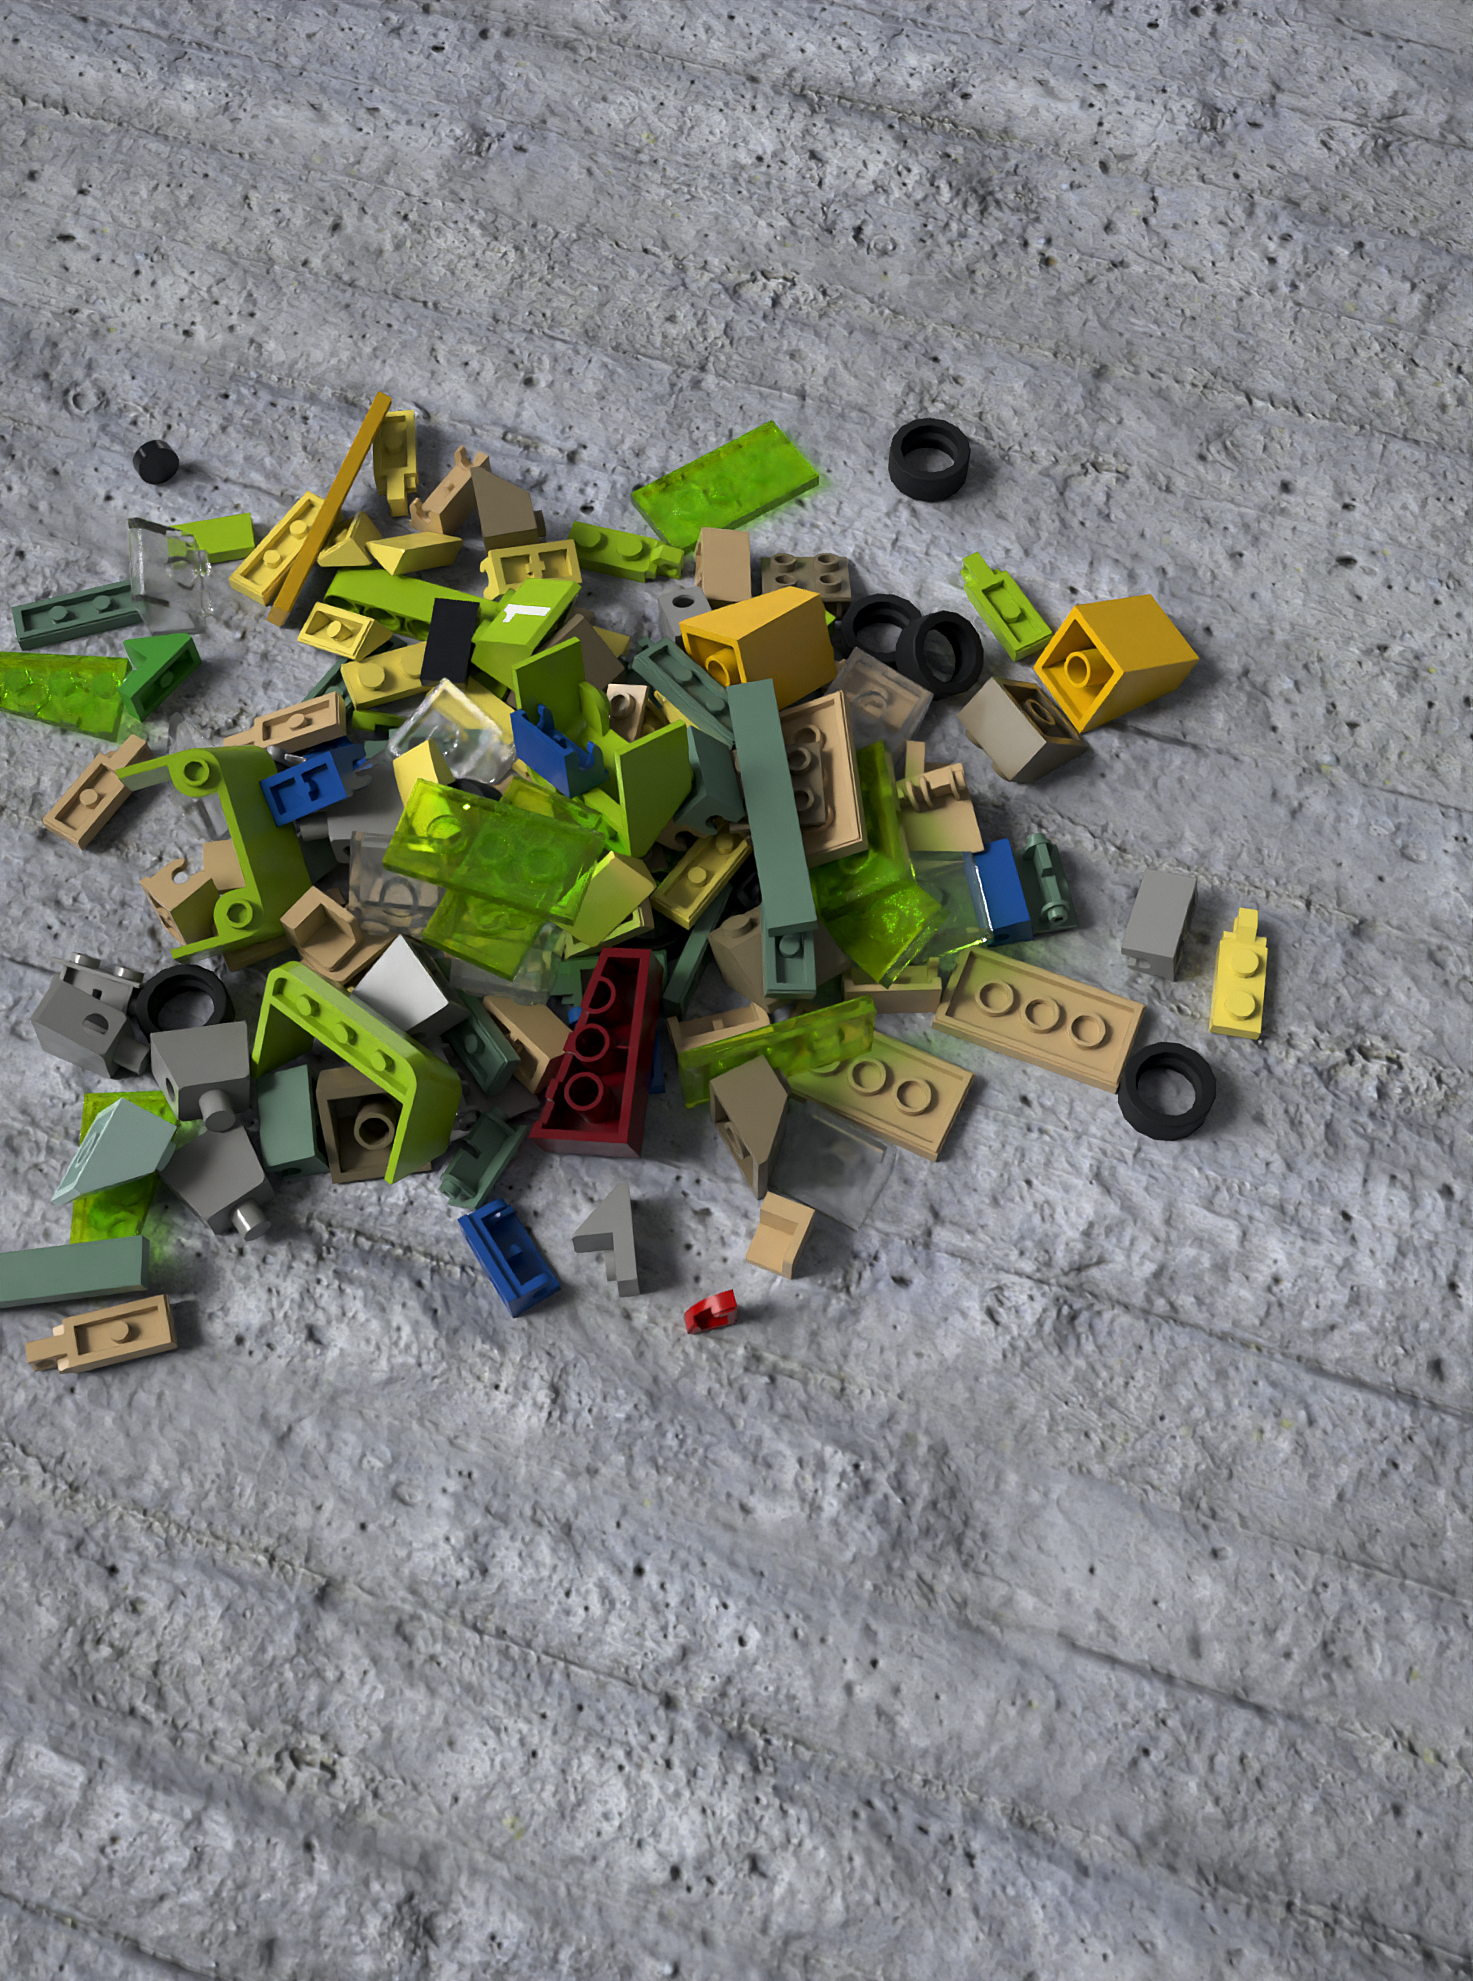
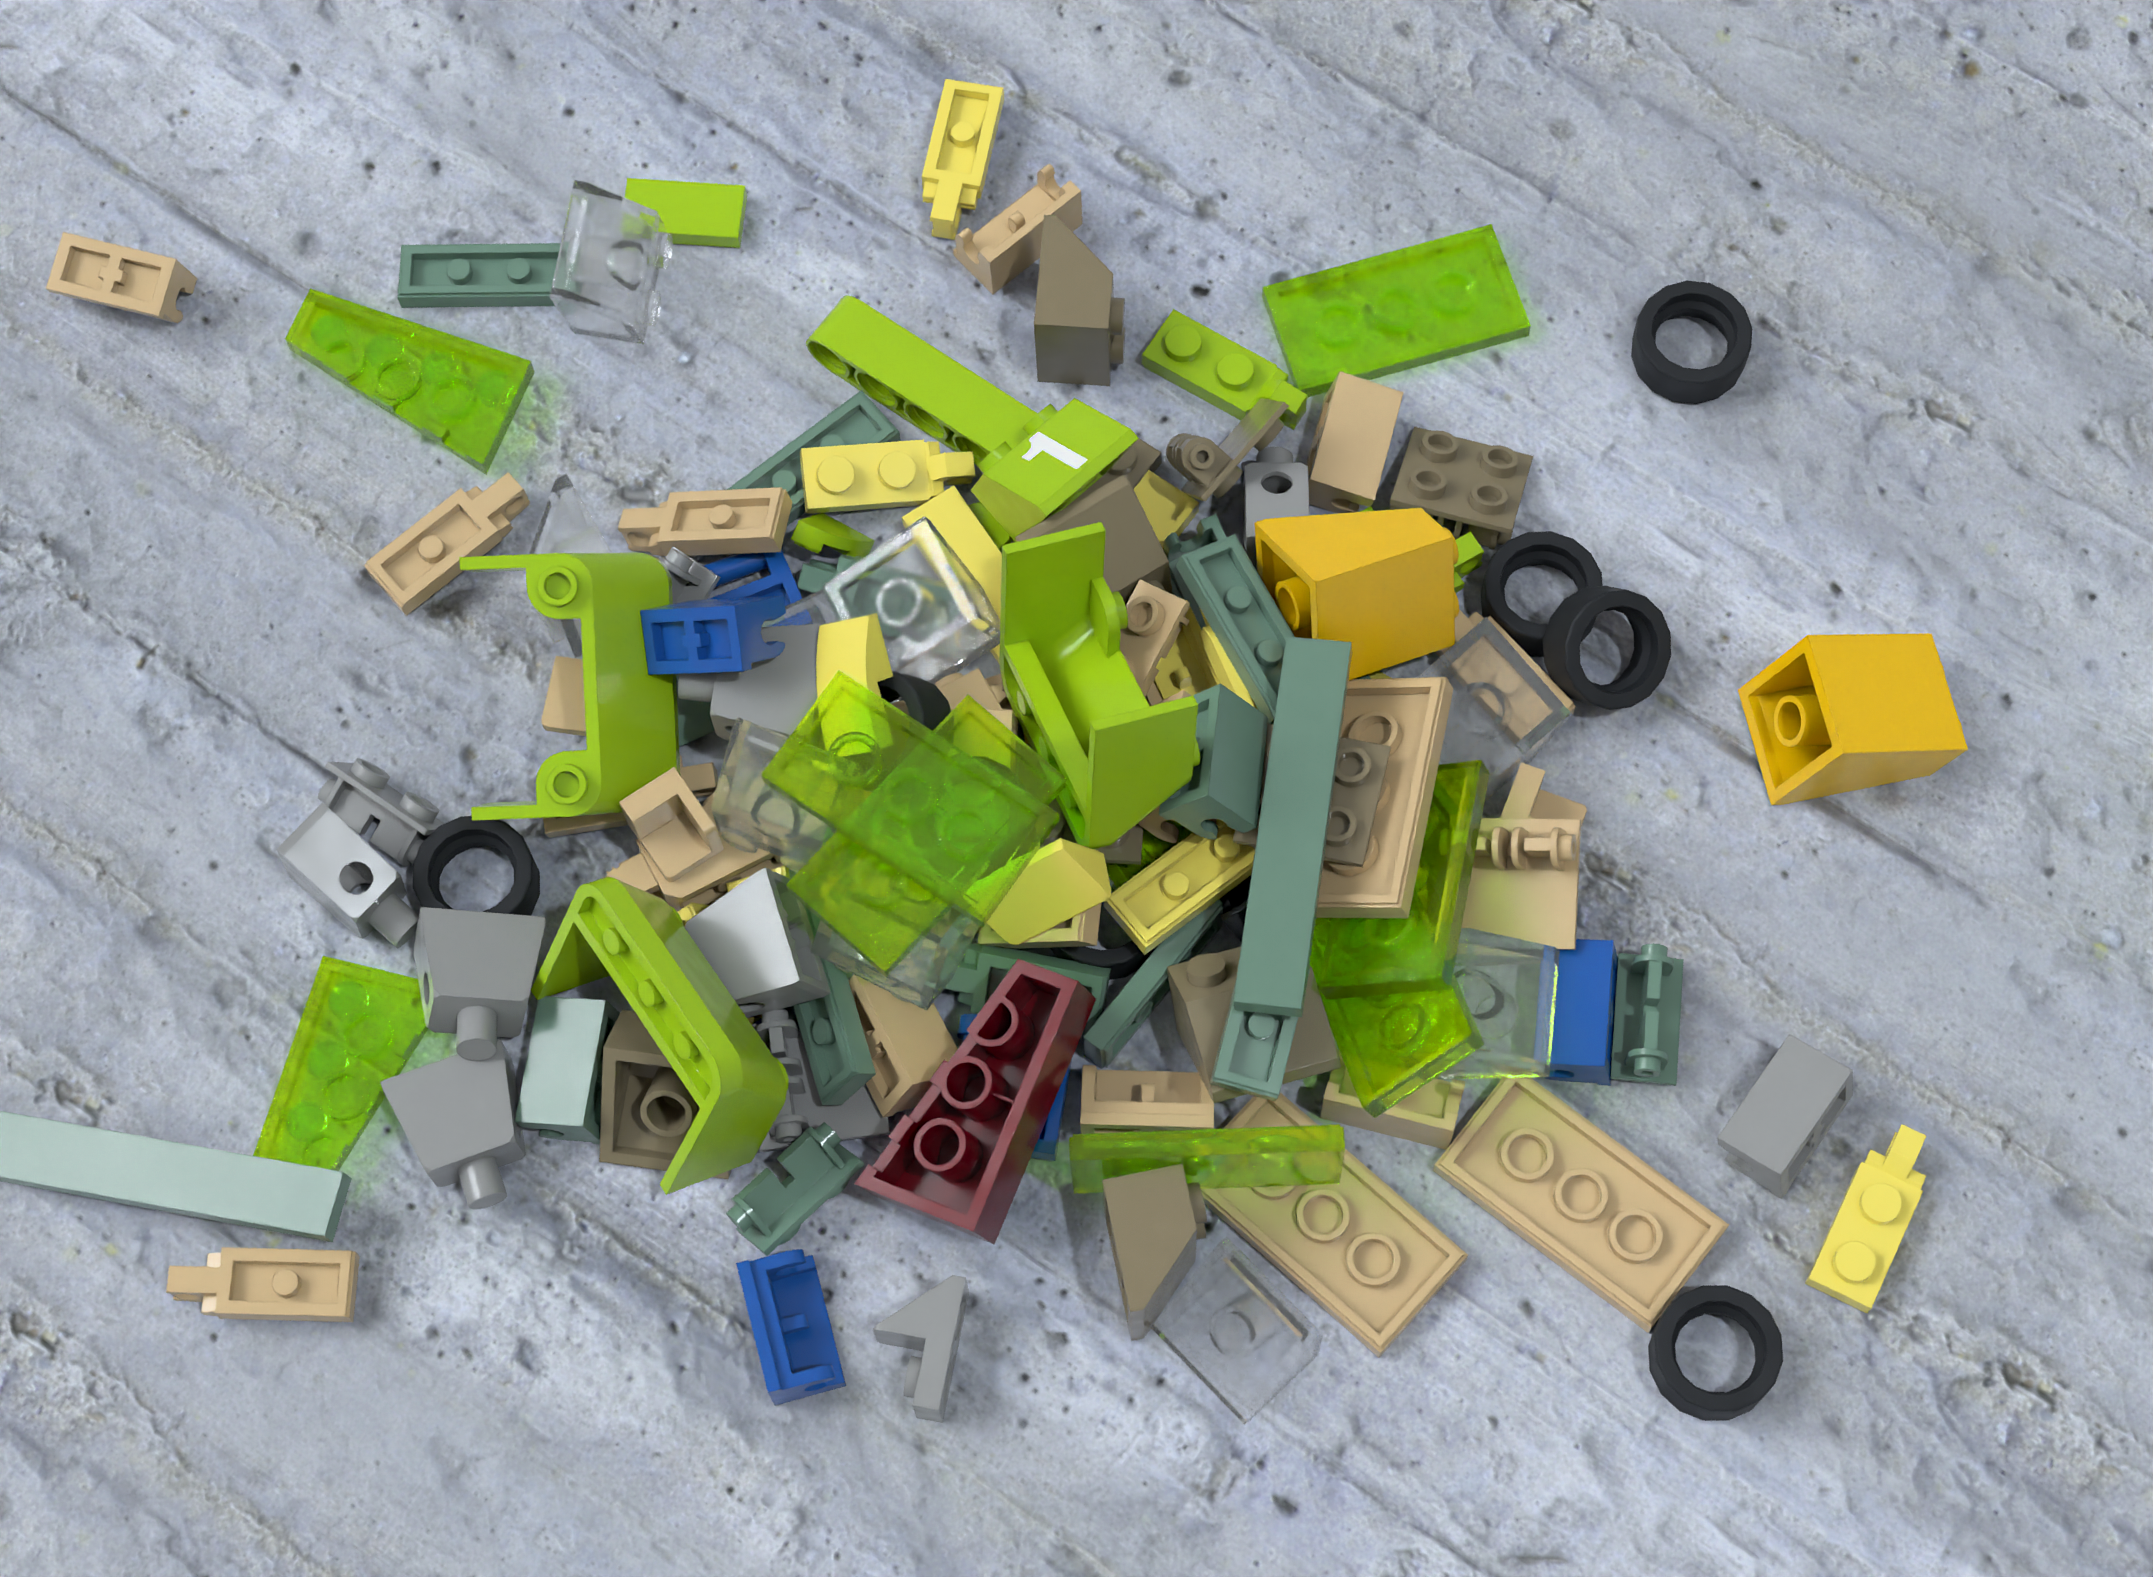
camera: 20 degrees right, 5 degrees up
light aqua slope [50,1098,177,1206] -> none
bright green slope [117,633,202,723] -> none
black tile [133,440,179,485] -> none
tan hinge [139,858,220,946] -> none
light yellow tile [228,490,344,607] -> none
yellow tile [266,391,392,627] -> none
light yellow slope [297,602,393,662] -> none
light yellow slope [317,510,382,567] -> none
light yellow slope [365,531,463,576] -> none
black tile [420,598,481,691] -> none
light yellow hinge [480,539,583,602] -> none
blue hinge [510,703,610,800] -> none
red tile [683,1289,737,1335] -> none
tan panel [746,1191,815,1280] -> none
dark tan slope [957,677,1089,783] -> none
lime hinge [960,551,1053,662] -> none
none -> dark tan hinge [1166,398,1289,501]

